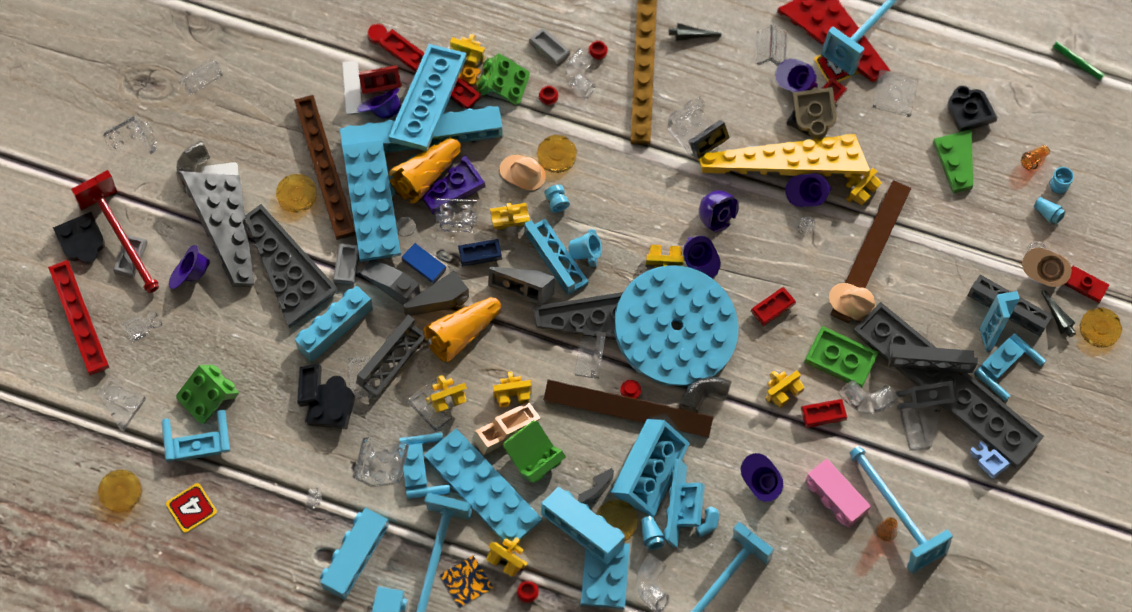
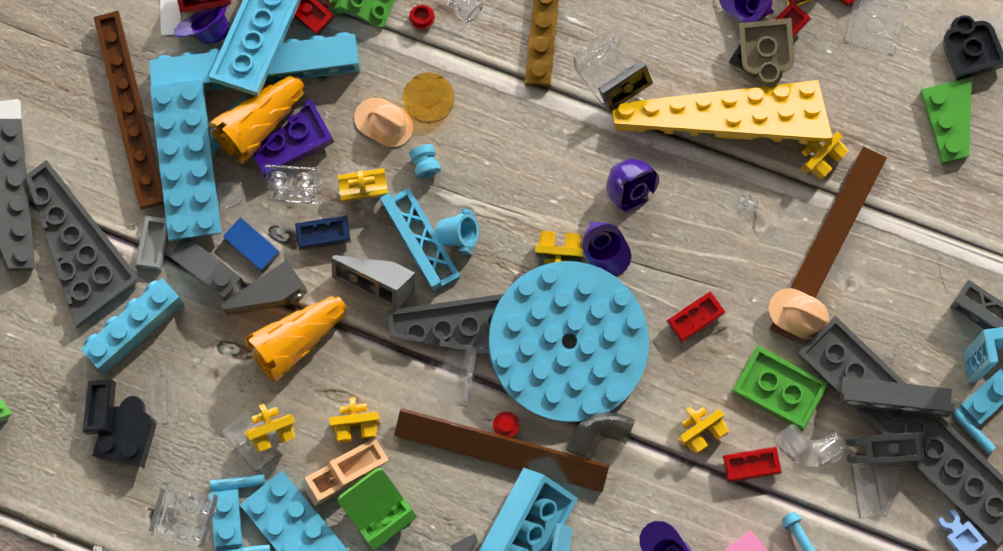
camera: 10 degrees right, 10 degrees up
clear yellow tile [276,174,317,213] -> none
dark grey fence [356,315,425,397] -> none
dark purple piece [785,174,832,207] -> none

